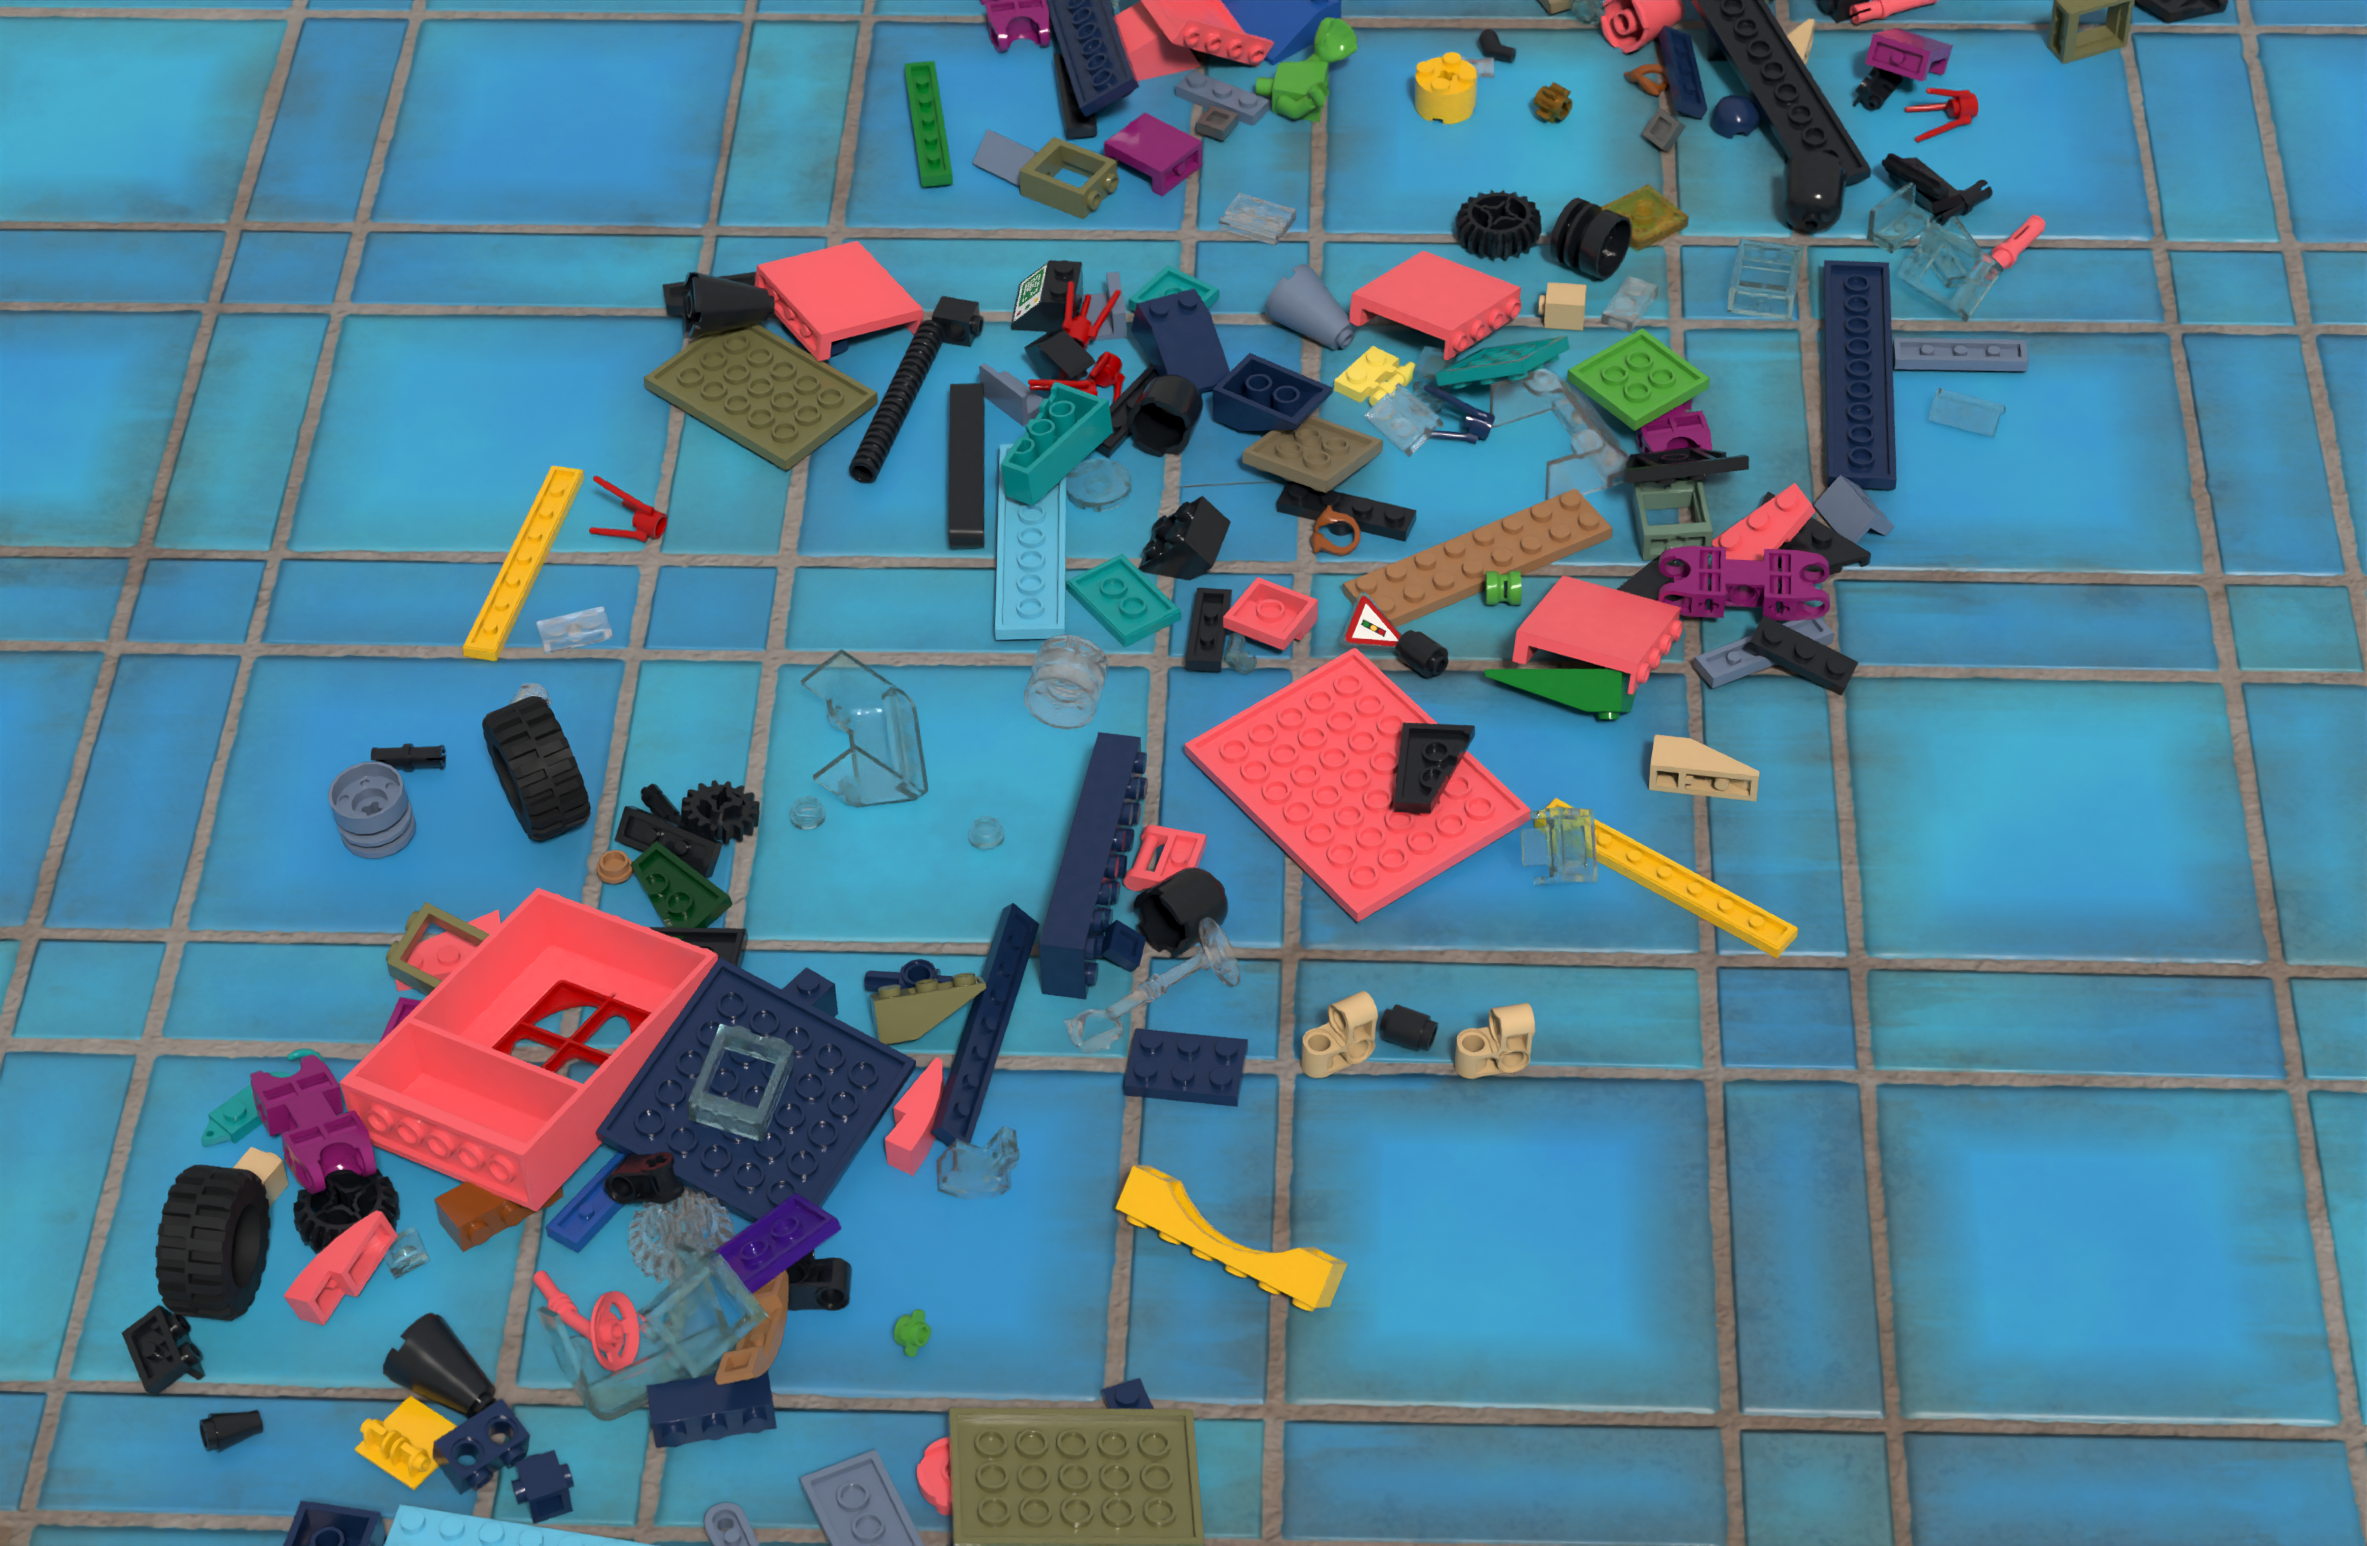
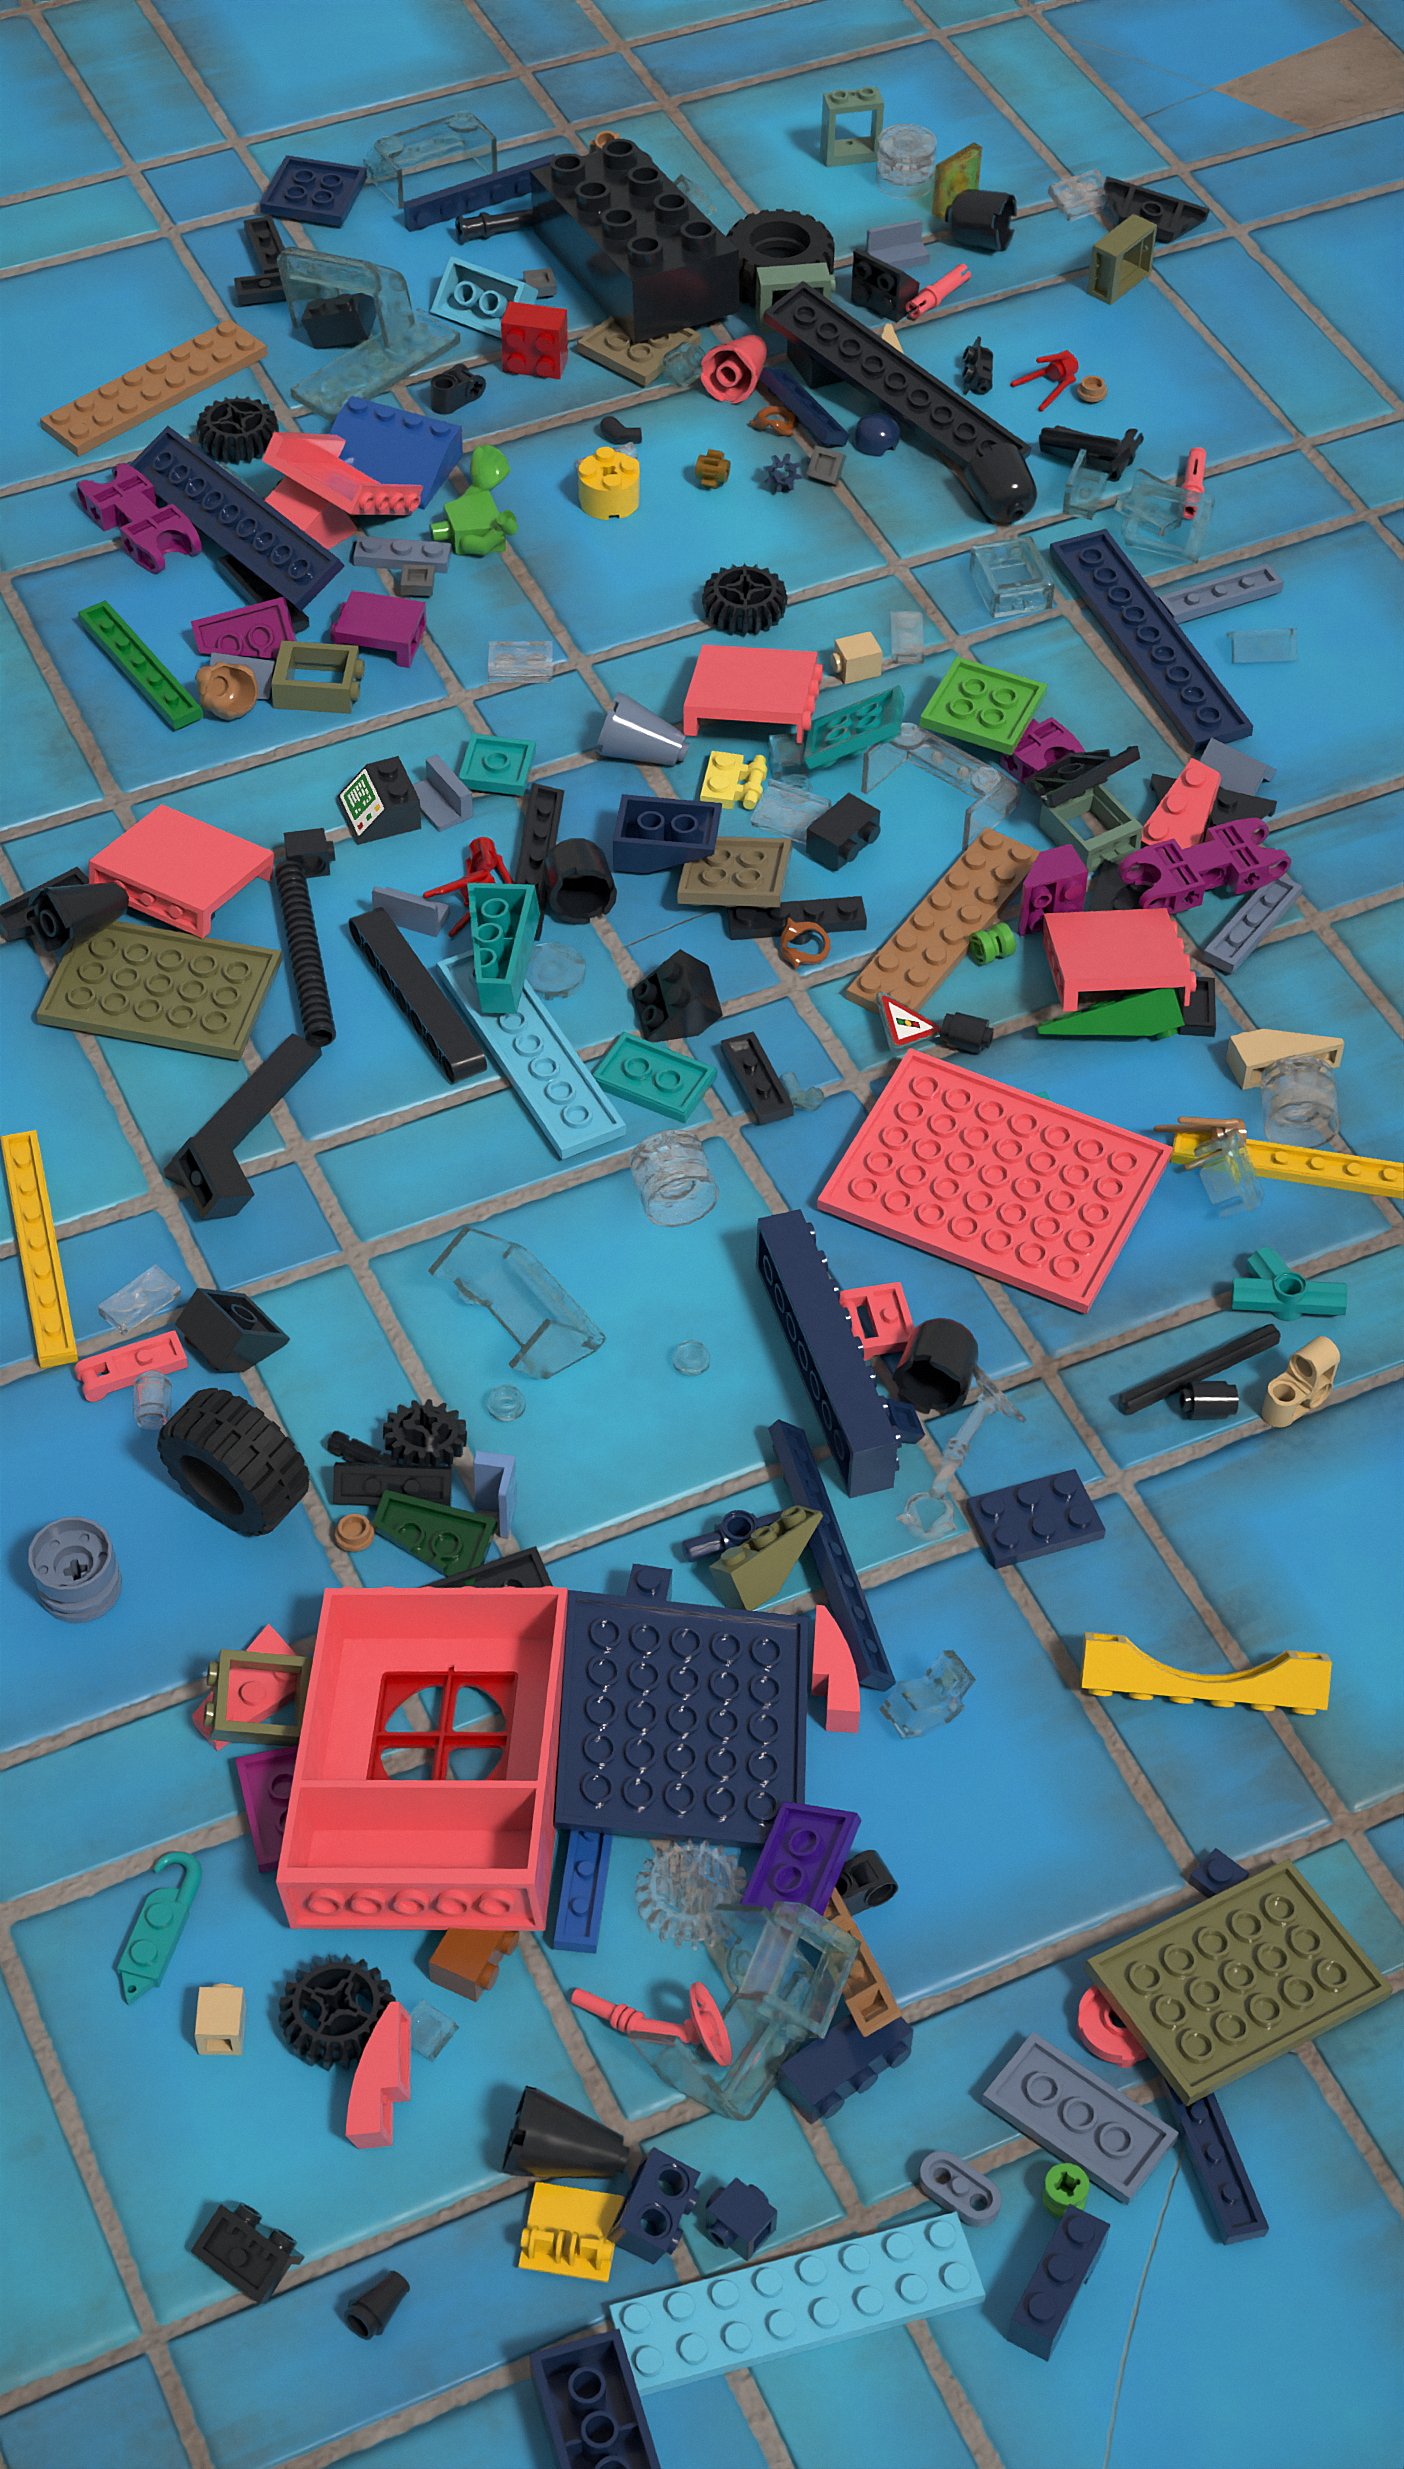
camera: 30 degrees left, 5 degrees up
black tyre [155,1165,270,1321] -> none
magenta piece [250,1054,376,1194] -> none
black pin [371,743,446,772] -> none
red plant [589,476,668,542] -> none
black piece [604,1152,685,1204] -> none
clear light blue window [688,1024,794,1142] -> none
bright green plate [894,1309,931,1357] -> none
black slope [1024,330,1096,381] -> none
red plant [1062,281,1121,350] -> none
dark blue slope [1131,288,1230,393] -> none
coral plate [1223,577,1318,650] -> none
tan piece [1301,991,1378,1078] -> none
black wing [1394,722,1475,814] -> none
dark blue plant [1424,385,1495,444] -> none
black wheel [1550,197,1632,280] -> none
clear yellow plate [1601,184,1689,250] -> none
black plate [1747,615,1859,696] -> none
magenta panel [1865,28,1953,82] -> none
none -> coral plate [74,1330,188,1402]
none -> black tile [164,1033,322,1189]
none -> black brick [172,1135,255,1219]
none -> black slope [175,1288,290,1373]
none -> magenta wing [191,597,297,658]
none -> medium nougat hair [195,661,258,721]
none -> medium blue panel [473,1450,517,1538]
none -> dark blue gear [763,454,802,492]
none -> black brick [806,793,881,871]
none -> magenta slope [1017,844,1088,936]
none -> medium nougat plate [1077,375,1107,403]
none -> black axle [1118,1324,1281,1415]
none -> medium nougat plant [1153,1116,1247,1171]
none -> black tile [1179,977,1216,1037]
none -> teal piece [1231,1246,1347,1321]
none -> clear wheel [1260,1055,1340,1149]

